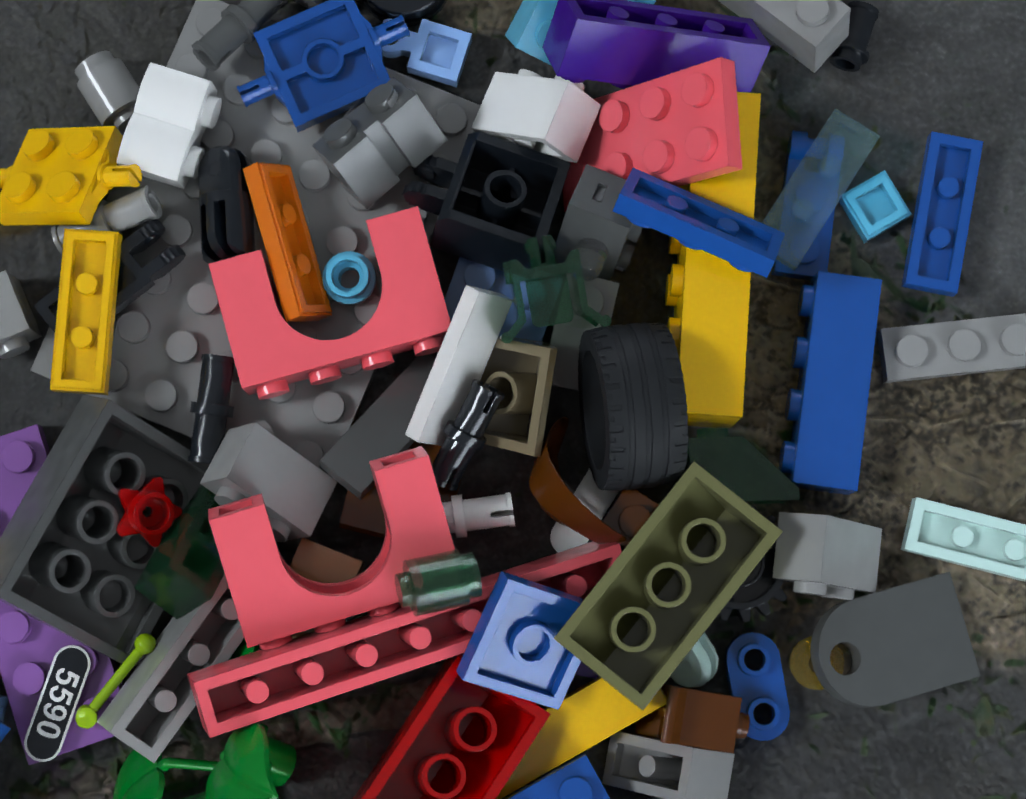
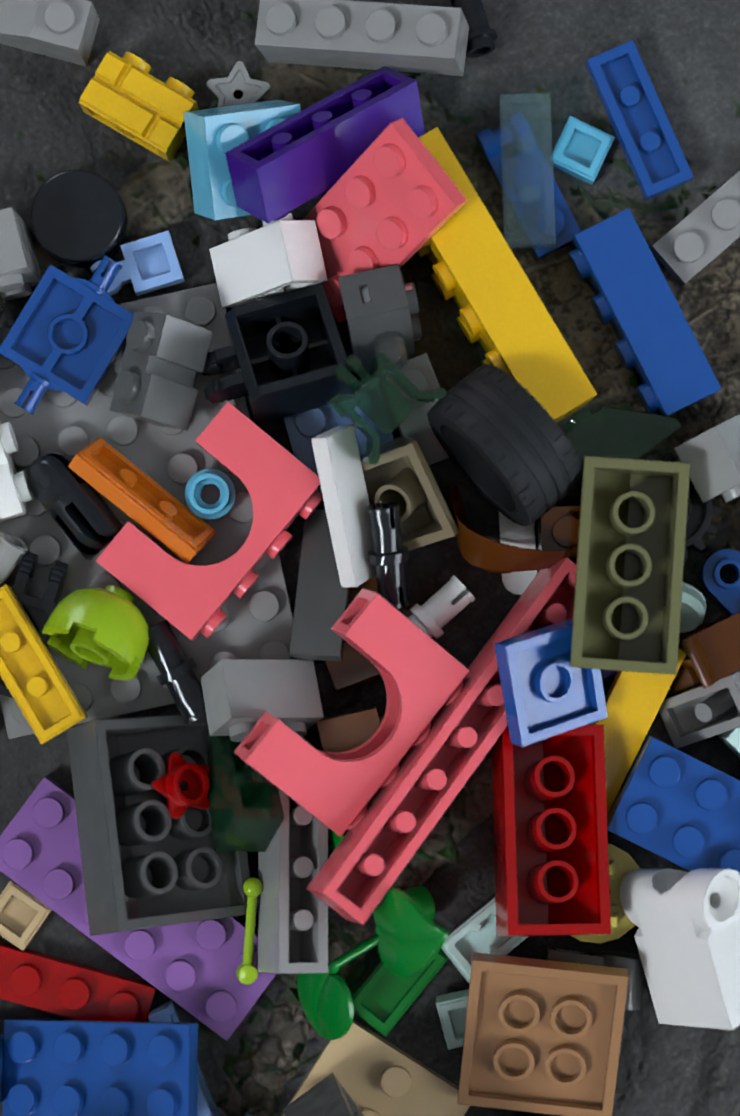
camera: 30 degrees left, 5 degrees up
black sticker [24,645,91,762] -> none
brick [395,549,482,616] -> none
blue plate [613,168,785,278] -> none
none -> lime cylinder [42,585,149,681]

